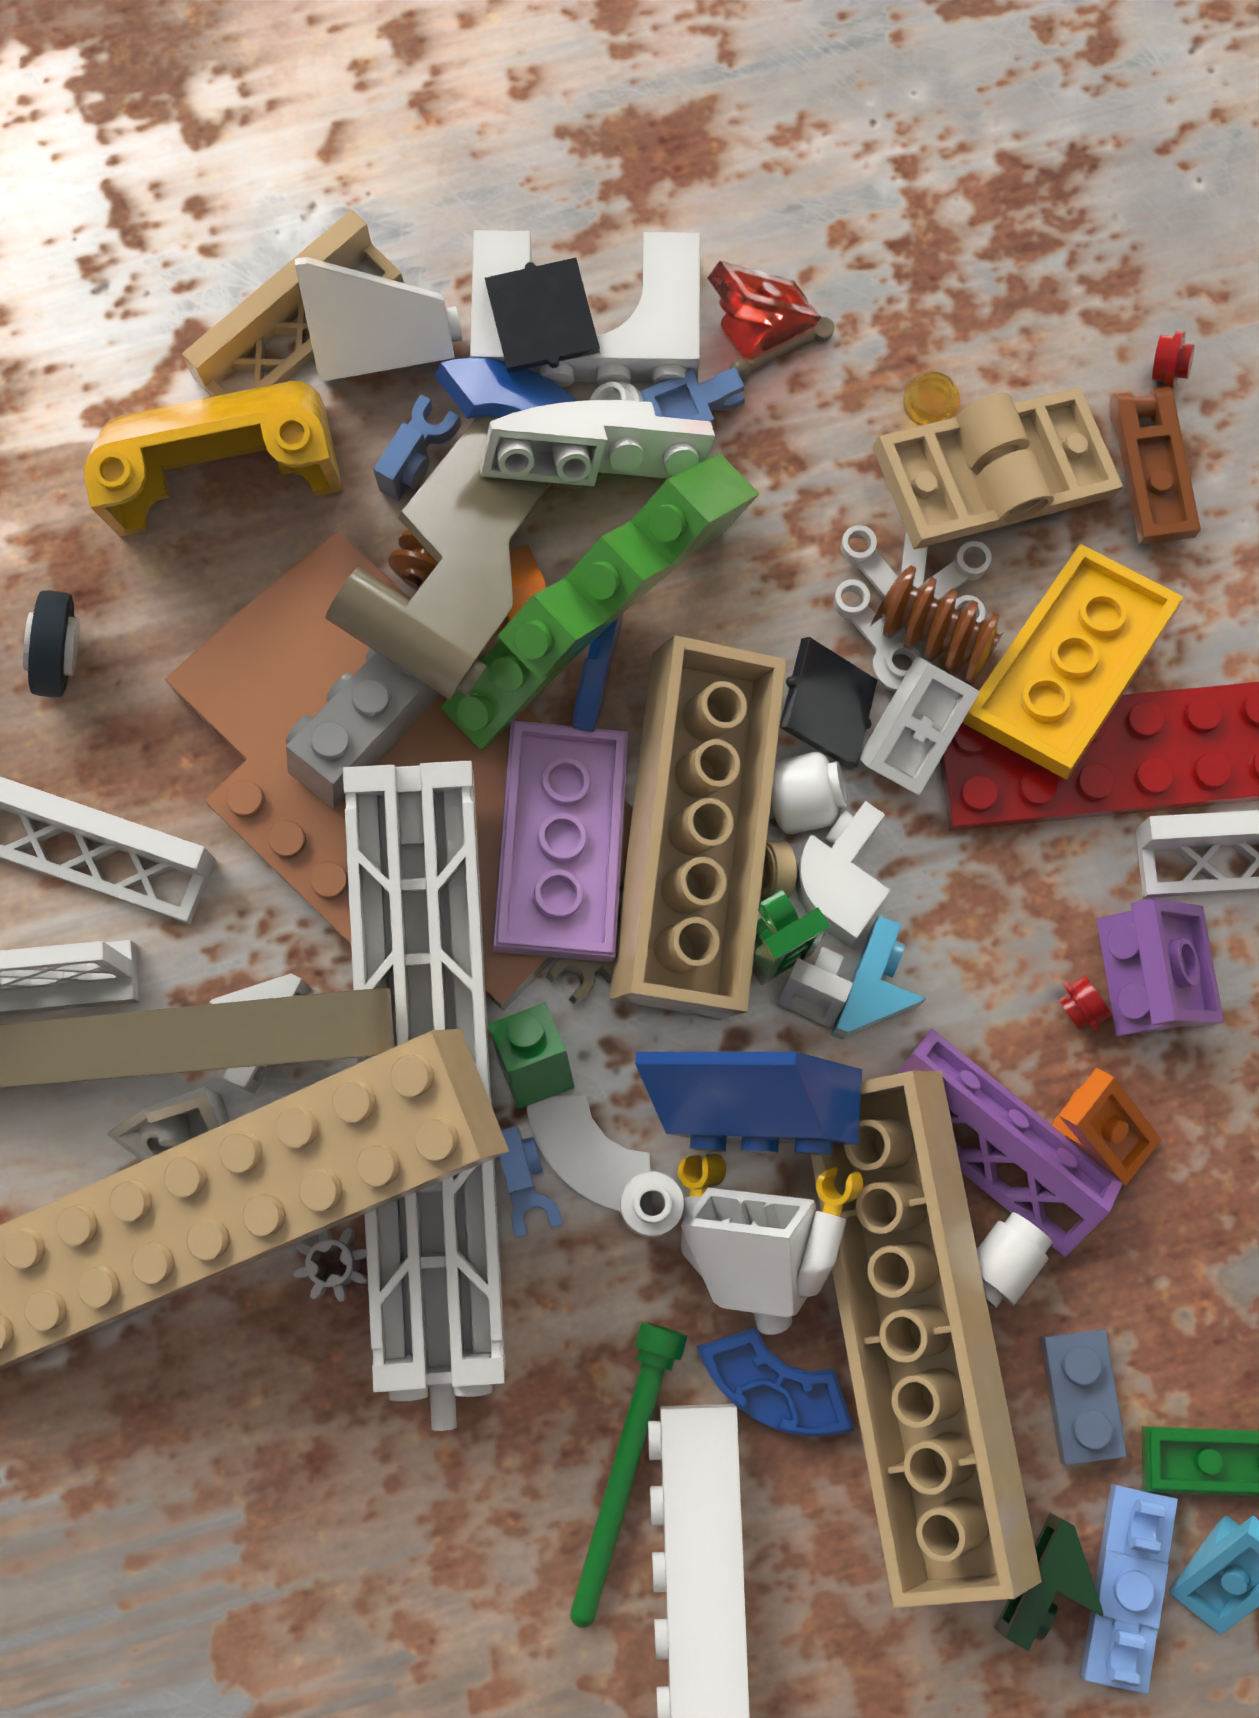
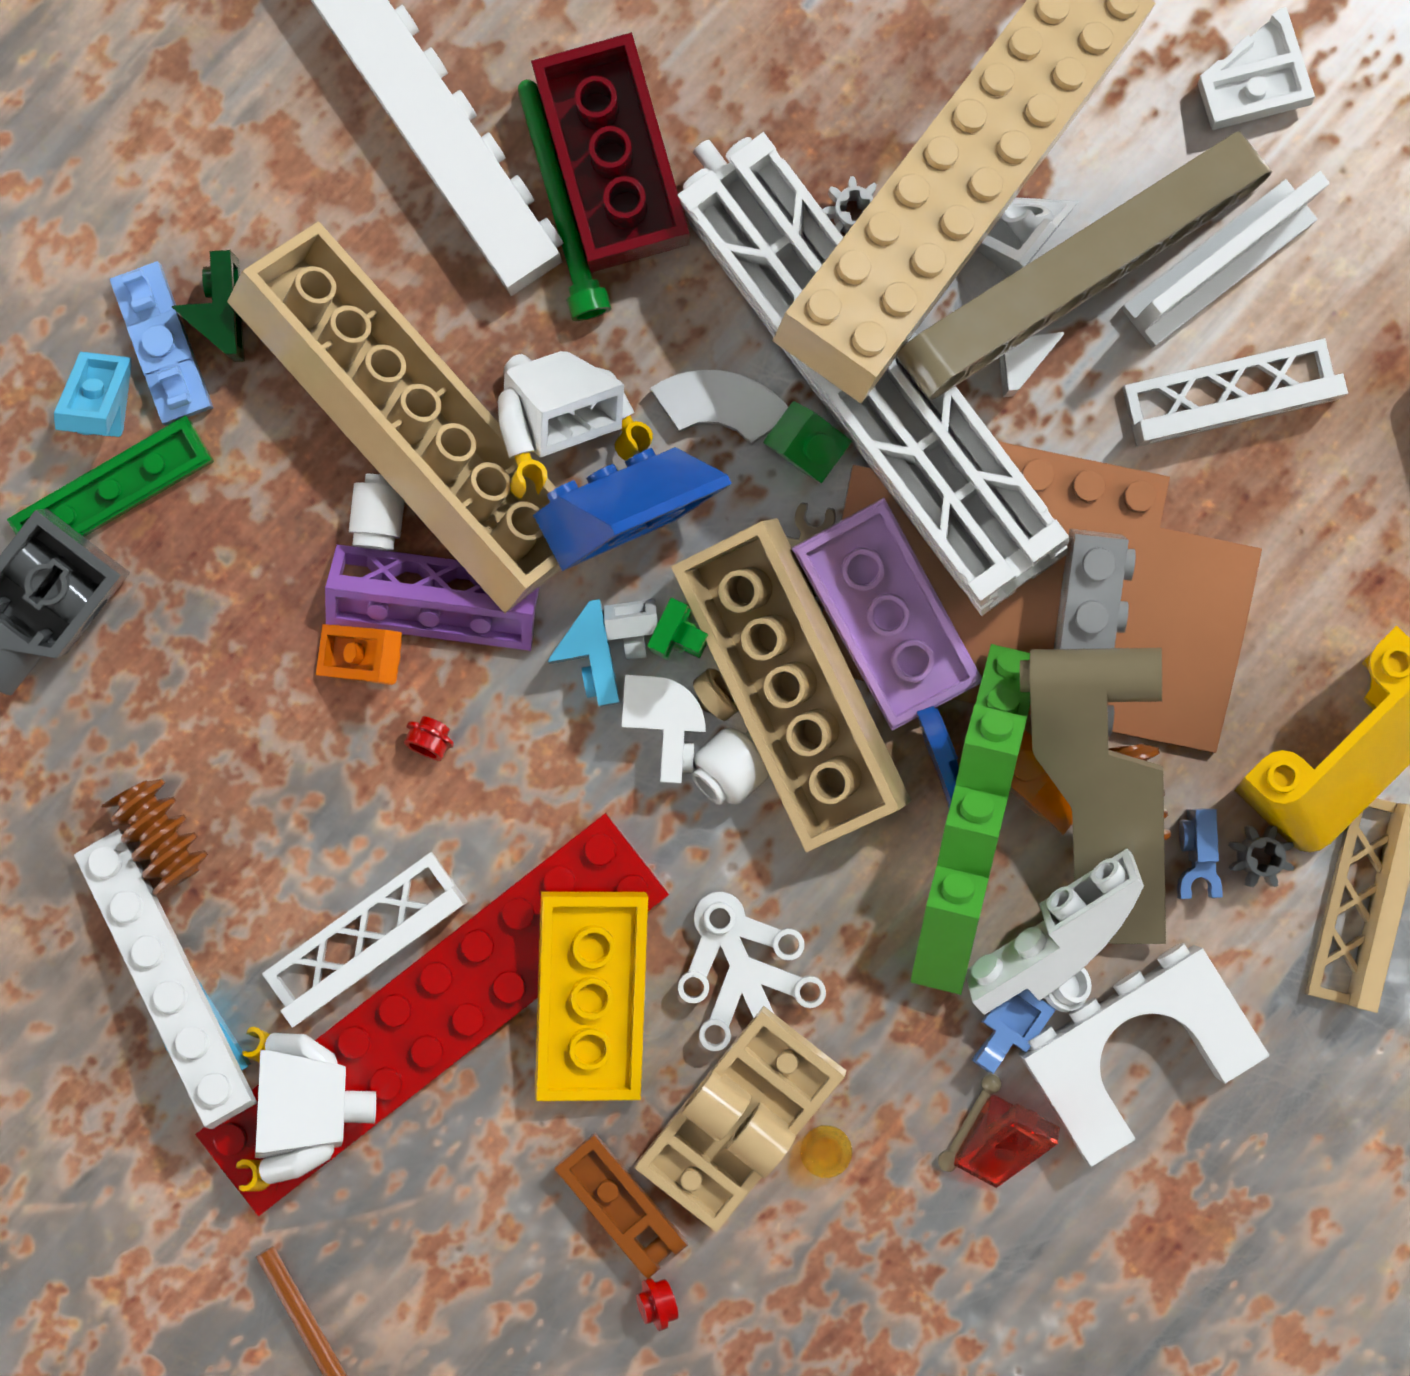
camera: 150 degrees right, 10 degrees up
black wheel [23,590,80,697] -> none
white slope [295,257,462,382] -> none
blue tile [434,358,577,419] -> none
black piece [484,257,600,373] -> none
medium blue plate [500,1126,563,1238] -> none
white brick [620,1171,684,1237] -> none
blue tile [696,1327,854,1437] -> none
black piece [779,637,878,768] -> none
white hinge [859,656,980,795] -> none
dark orange piece [870,565,1004,685] -> none
sand blue plate [1040,1329,1127,1465] -> none
medium lavender bracket [1096,898,1224,1036] -> none
none -> dark red brick [531,32,690,273]
none -> dark grey gear [1228,825,1294,887]

